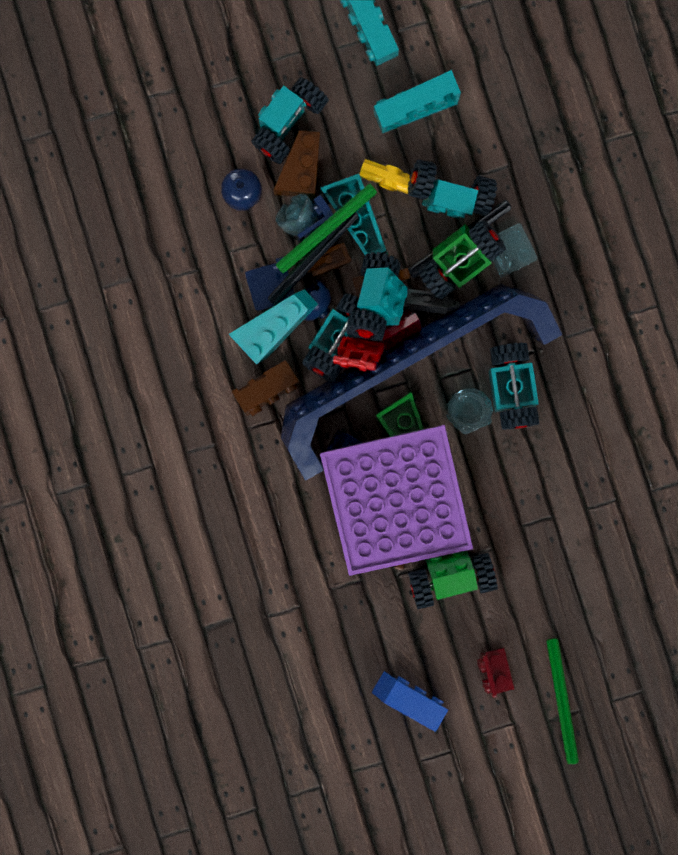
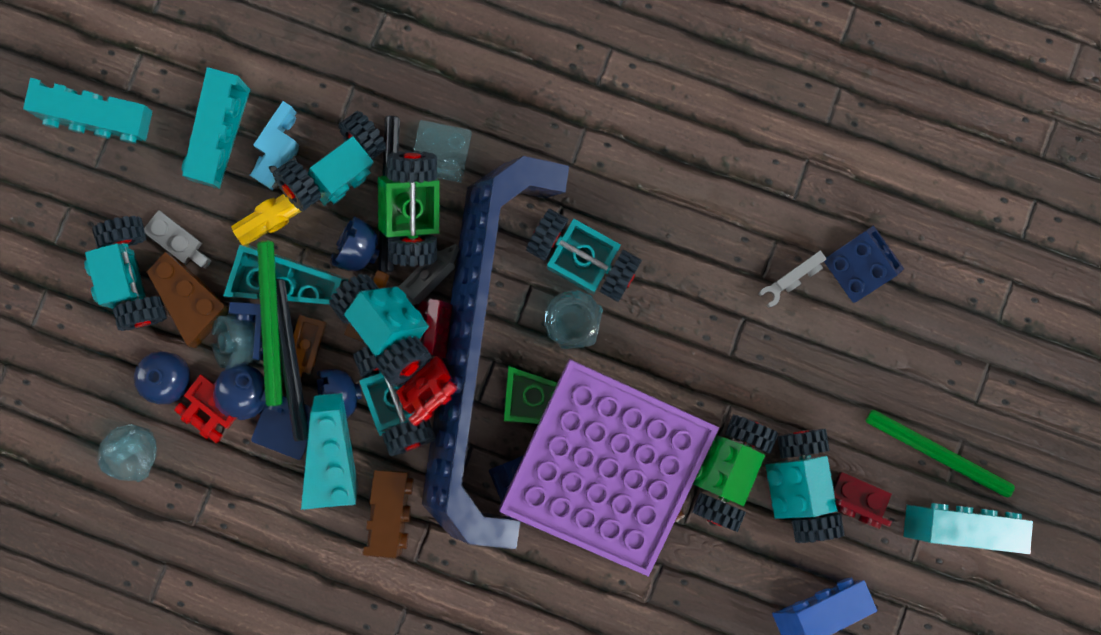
camera: 50 degrees left, 0 degrees up
none -> clear light blue helmet [96,424,157,482]
none -> light grey plate [144,210,212,269]
none -> red plate [174,374,237,444]
none -> dark blue cylinder [213,364,266,420]
none -> medium azure plate [250,101,299,190]
none -> dark blue cylinder [330,216,380,271]
none -> light grey plate [759,250,826,308]
none -> brick [765,429,845,543]
none -> dark blue bracket [824,225,904,303]
none -> wedge [903,503,1033,554]

